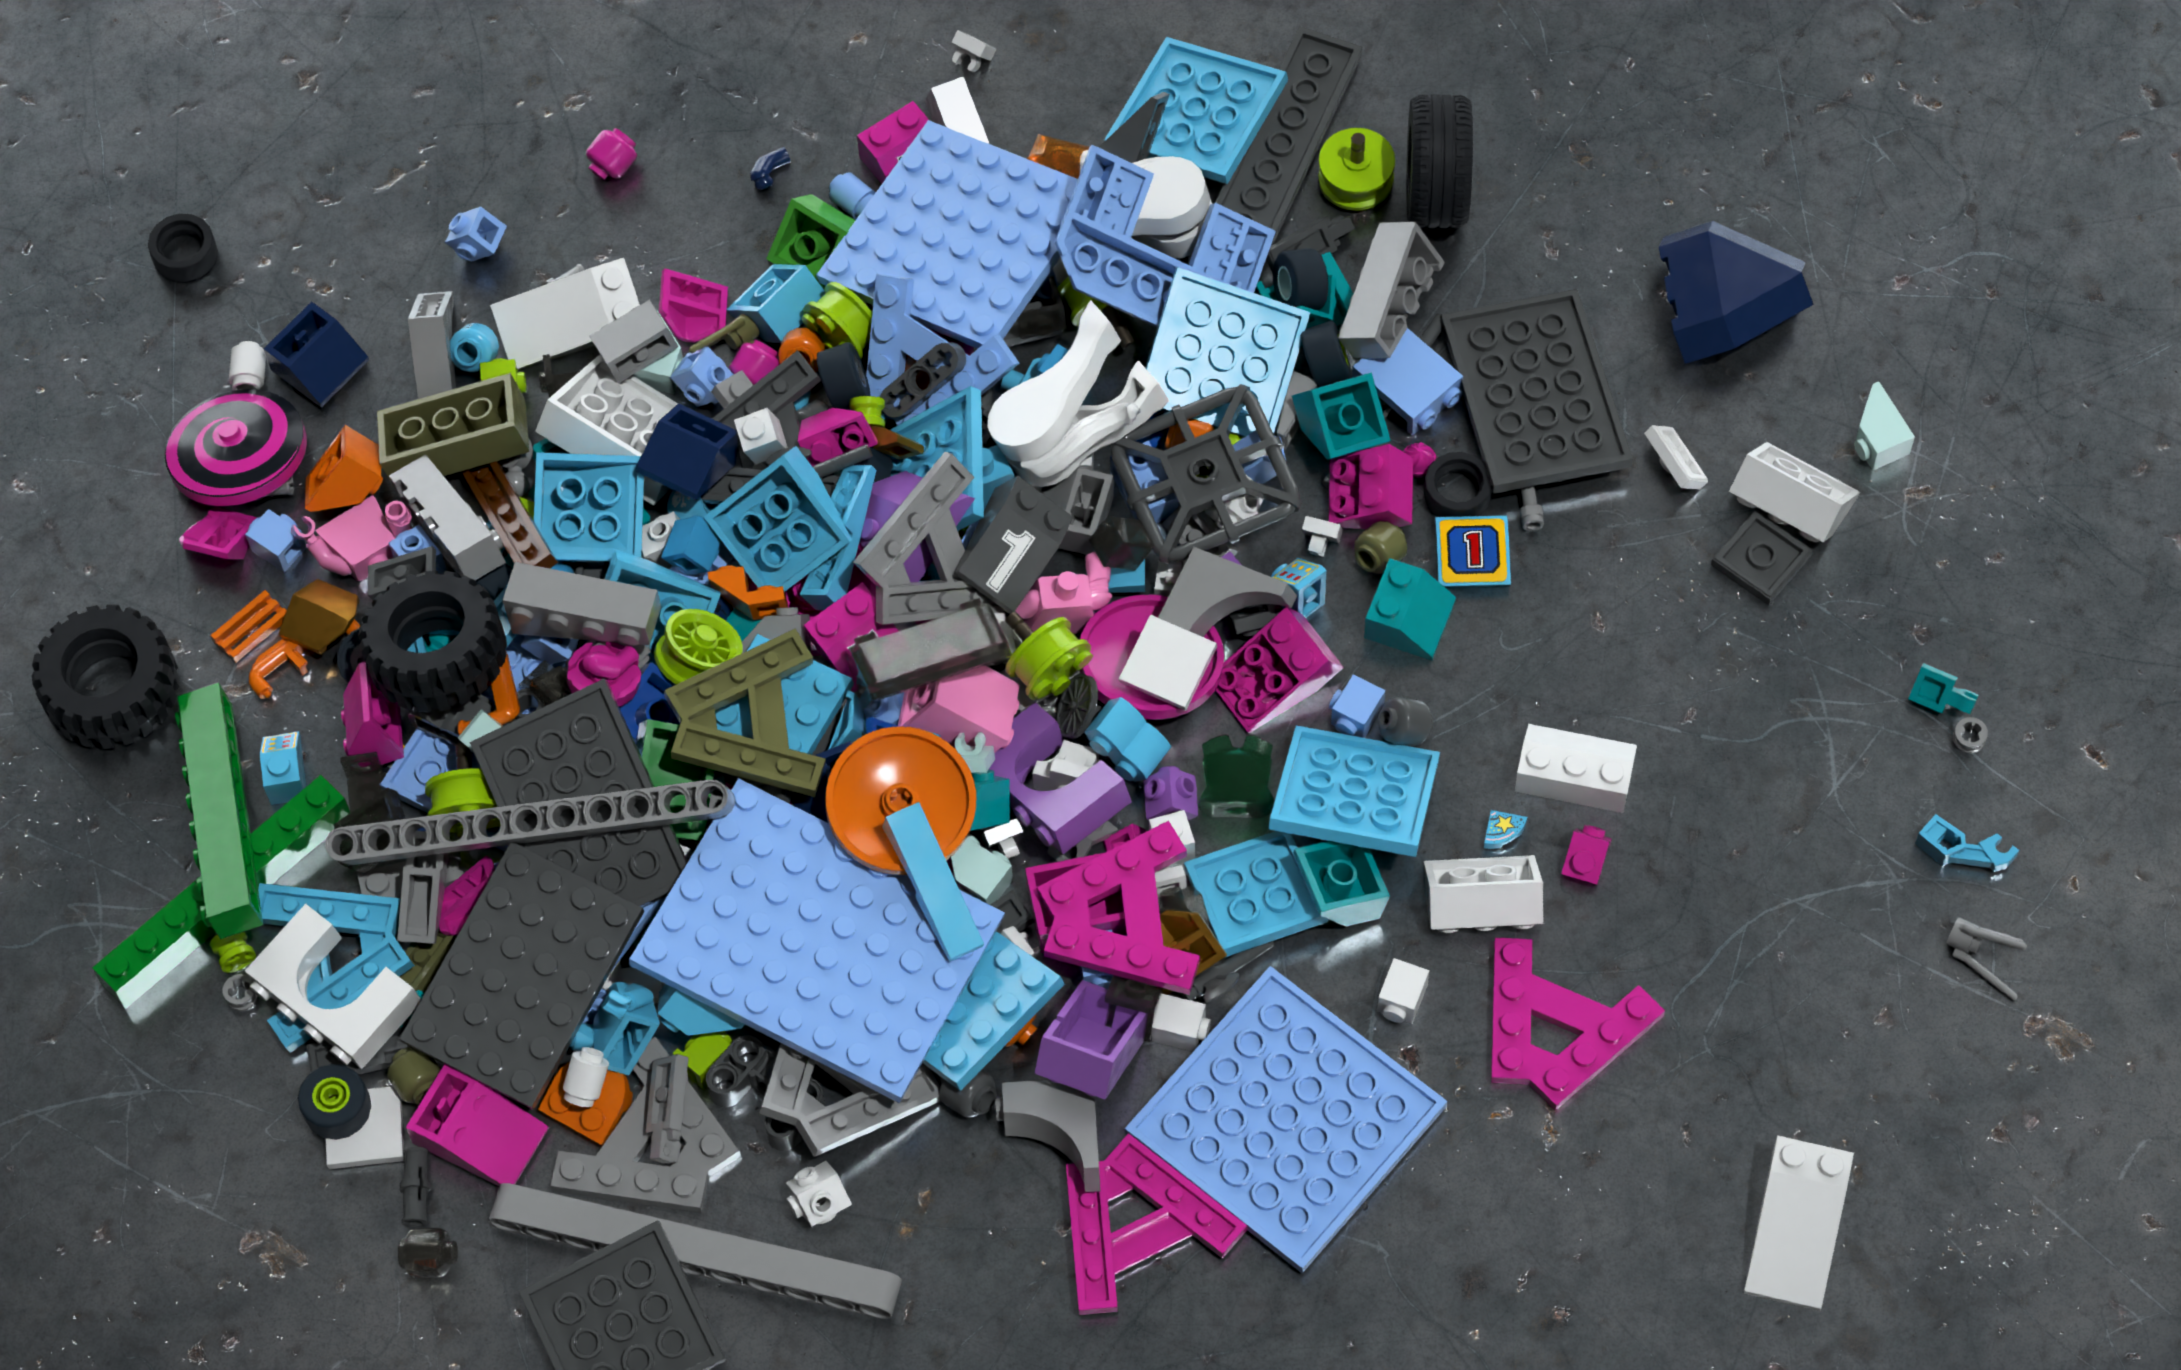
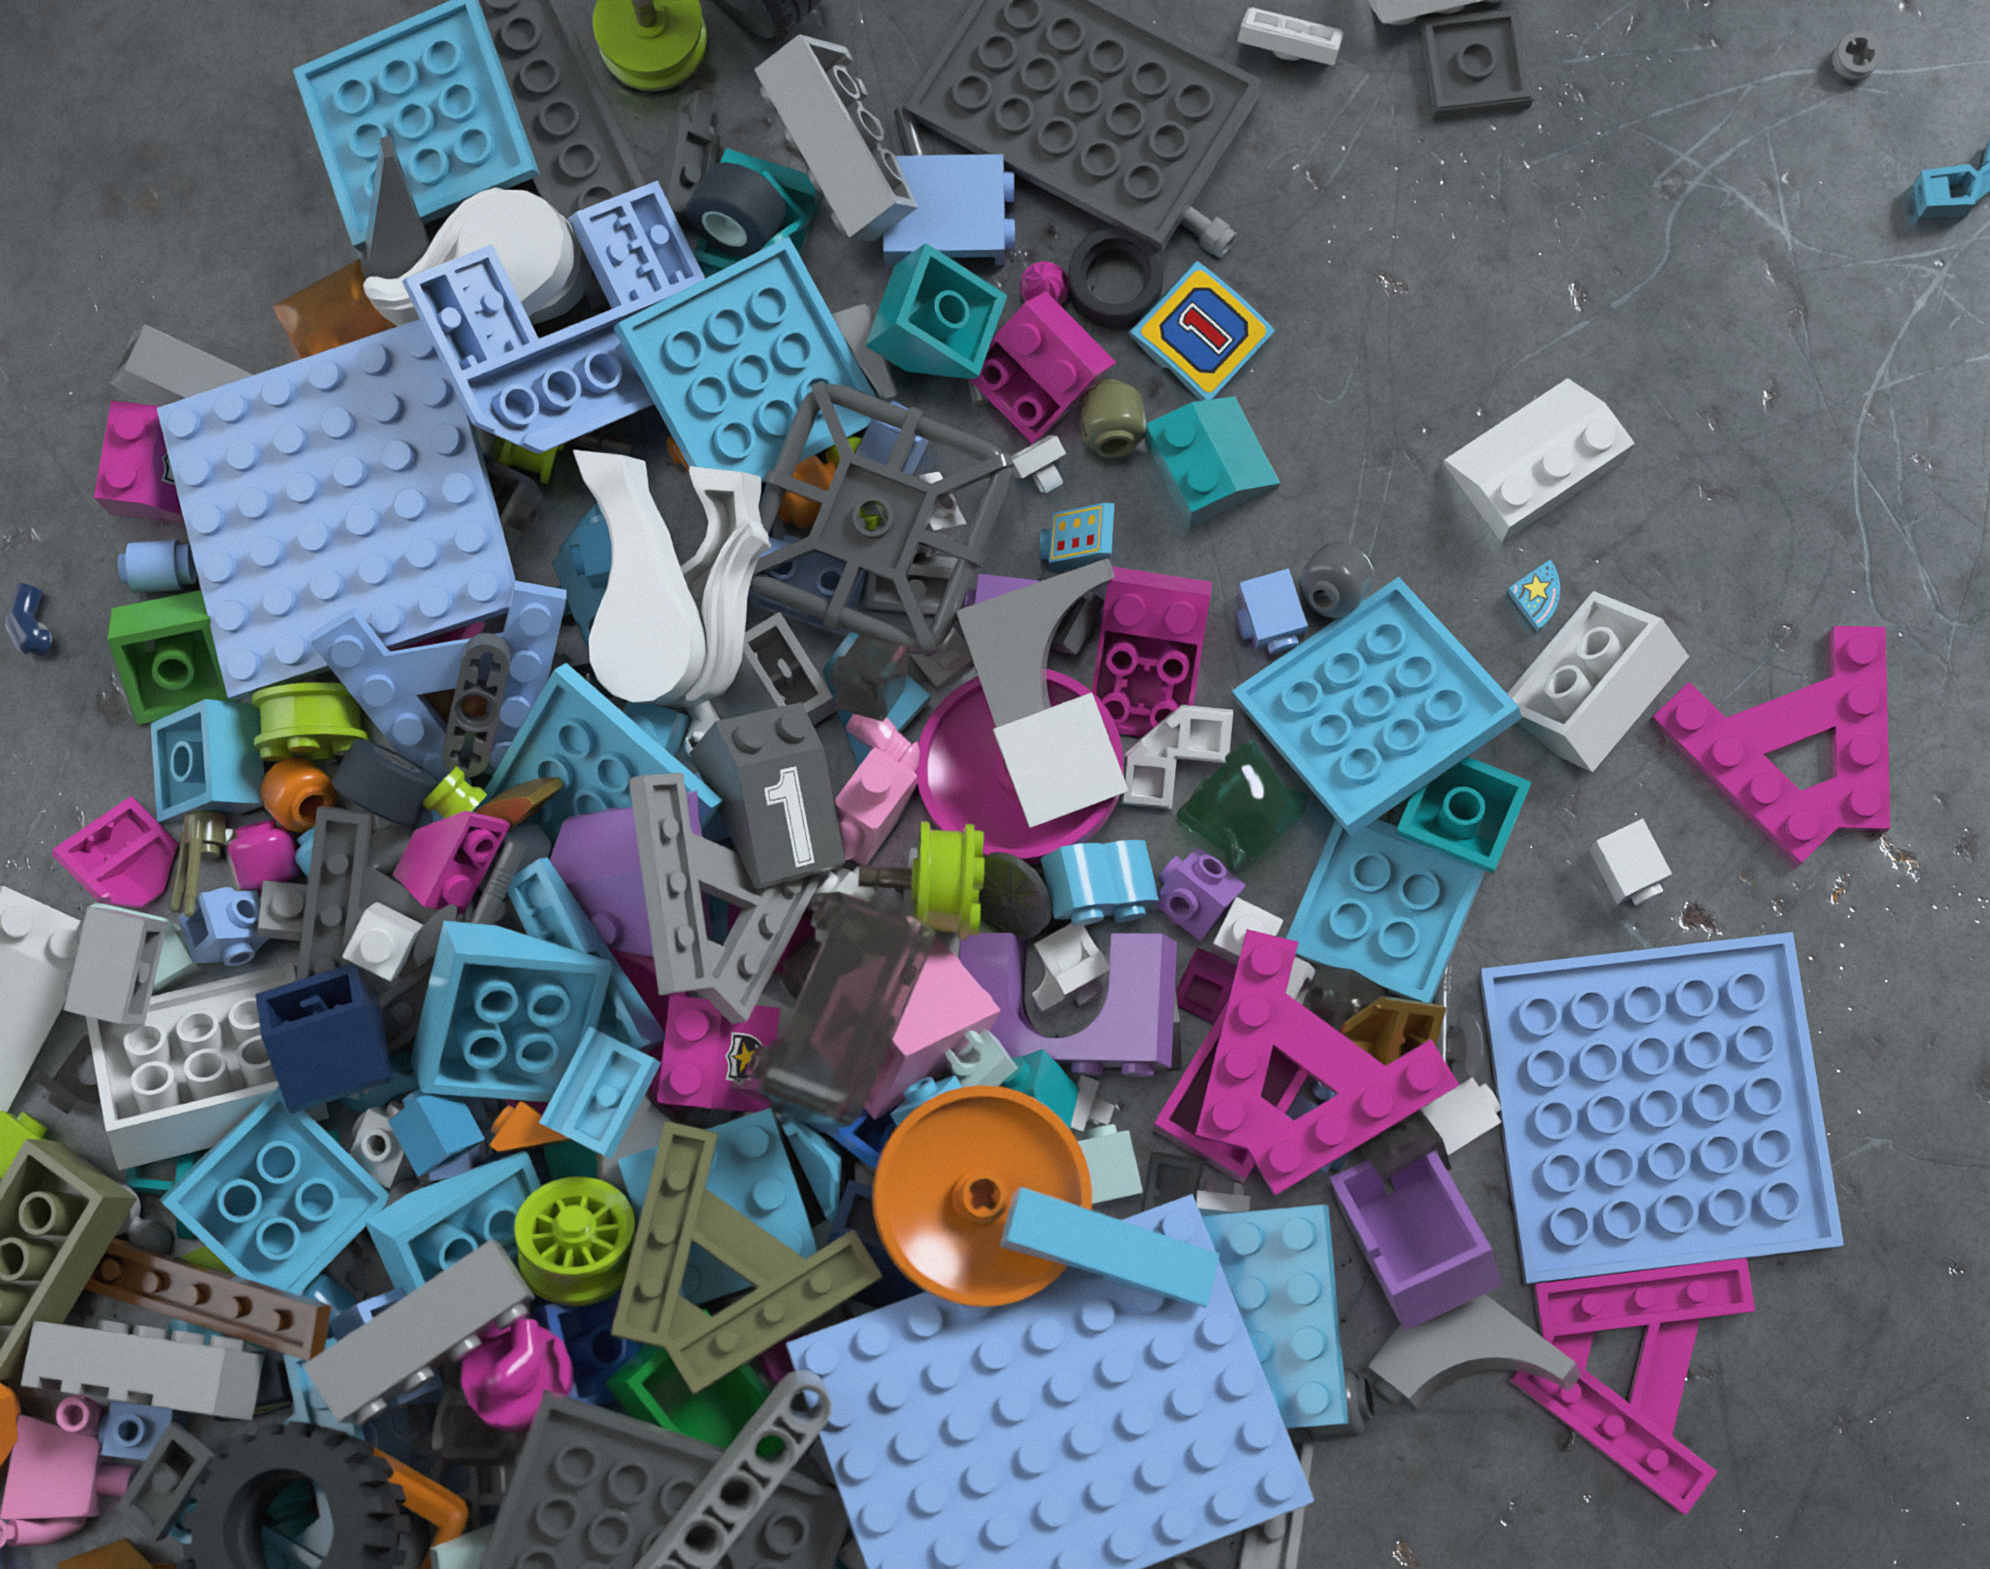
camera: 45 degrees left, 15 degrees up
white tile [952,30,996,72] -> none
black wheel [1301,321,1352,388] -> none
dark pink bracket [1561,825,1612,885] -> none
teal plate [1908,663,1979,714] -> none
none -> medium azure plate [539,1026,661,1159]
none -> white tile [1120,705,1233,809]

